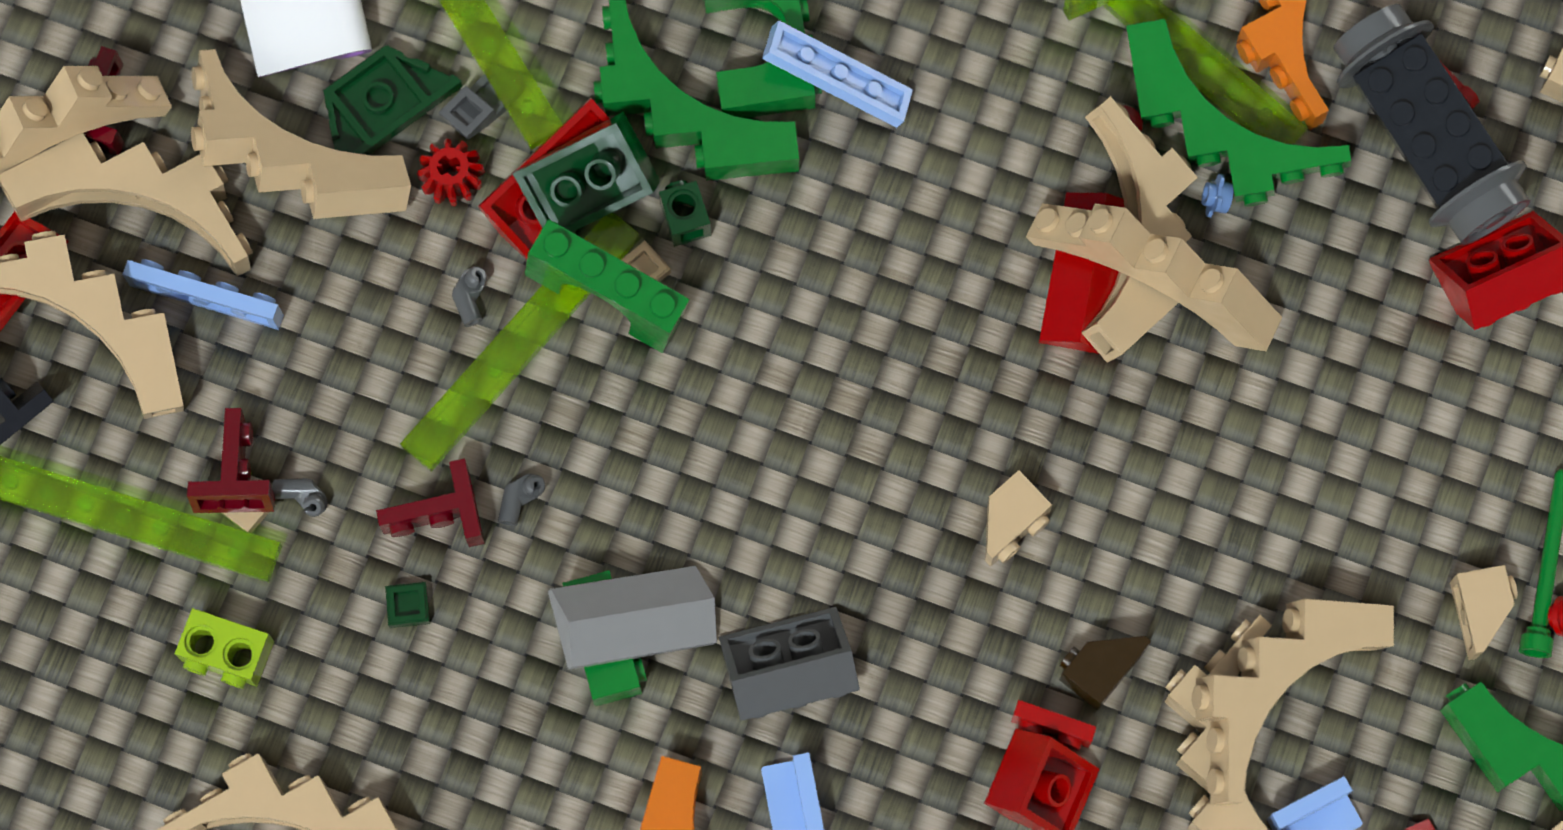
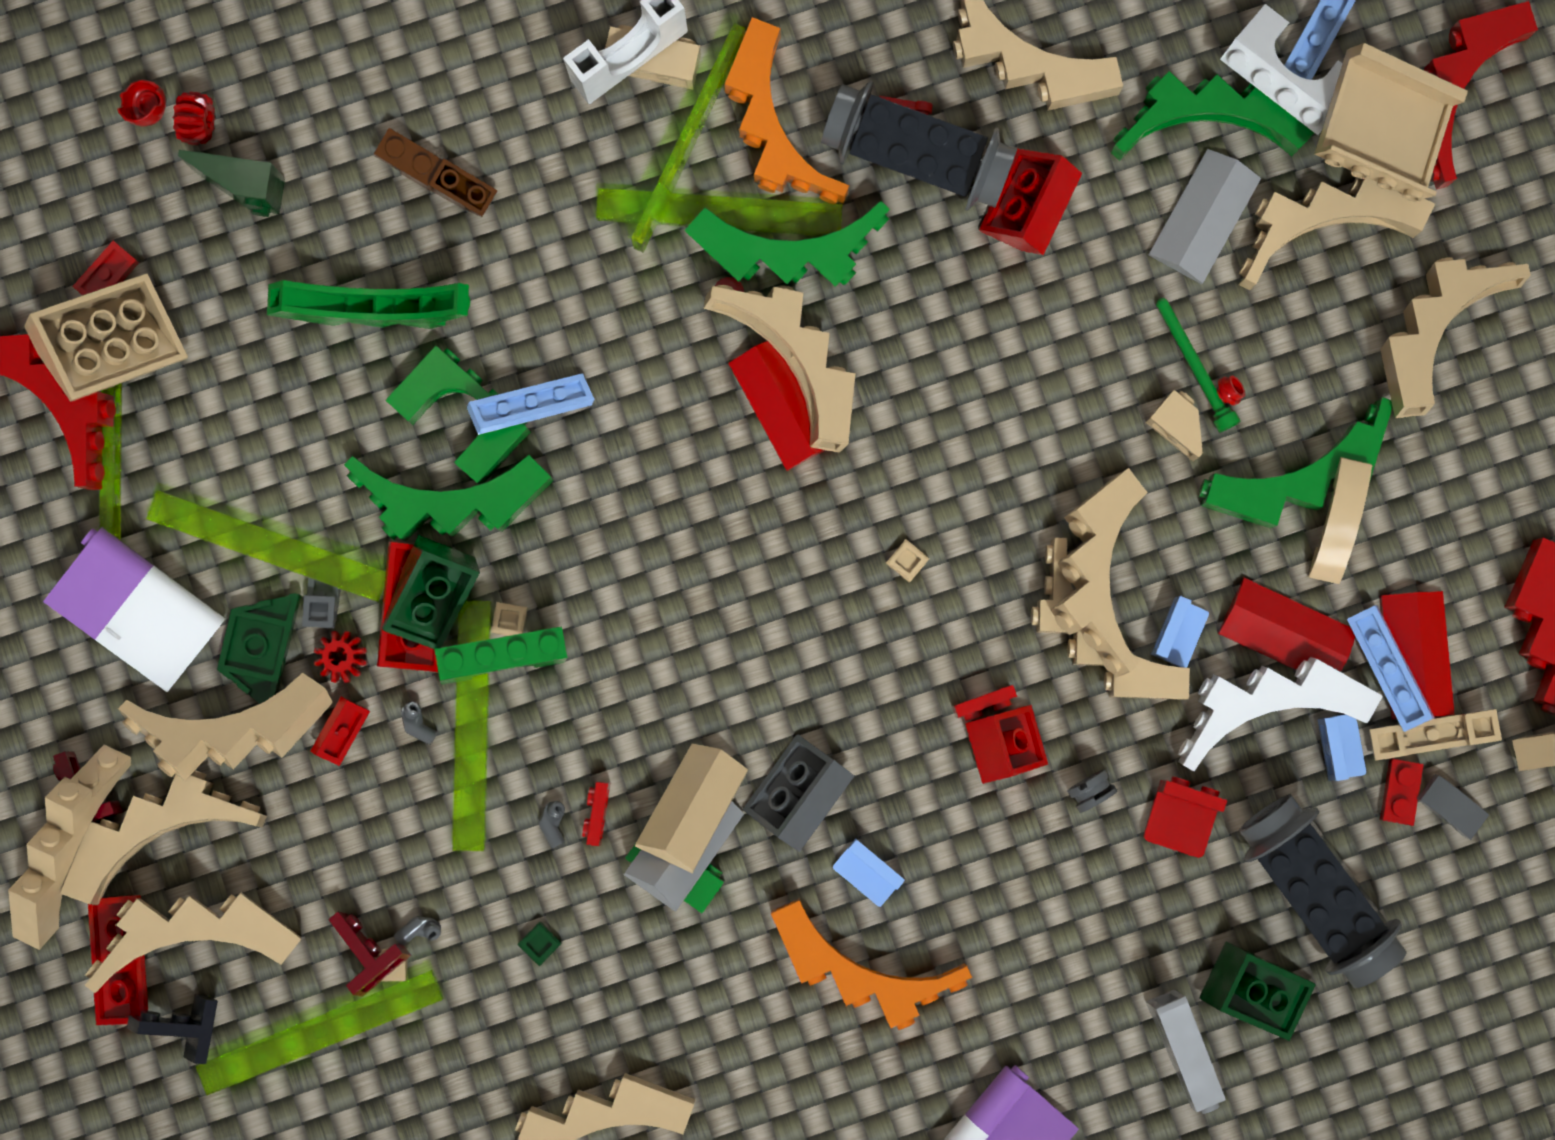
camera: 40 degrees left, 10 degrees up
light blue plate [122,259,284,330] -> none
lime brick [174,608,275,689] -> none
dark red bracket [376,458,485,547] -> none
dark green brick [659,180,712,247] -> none
tan slope [985,470,1052,567] -> none
tan arch [1026,203,1282,351] -> none
dark brown slope [1059,636,1151,711] -> none
medium blue plate [1201,174,1233,217] -> none
none -> red plate [310,696,370,766]
none -> red plate [582,781,611,846]
none -> tan slope [635,744,748,874]
none -> tan tile [886,539,929,583]

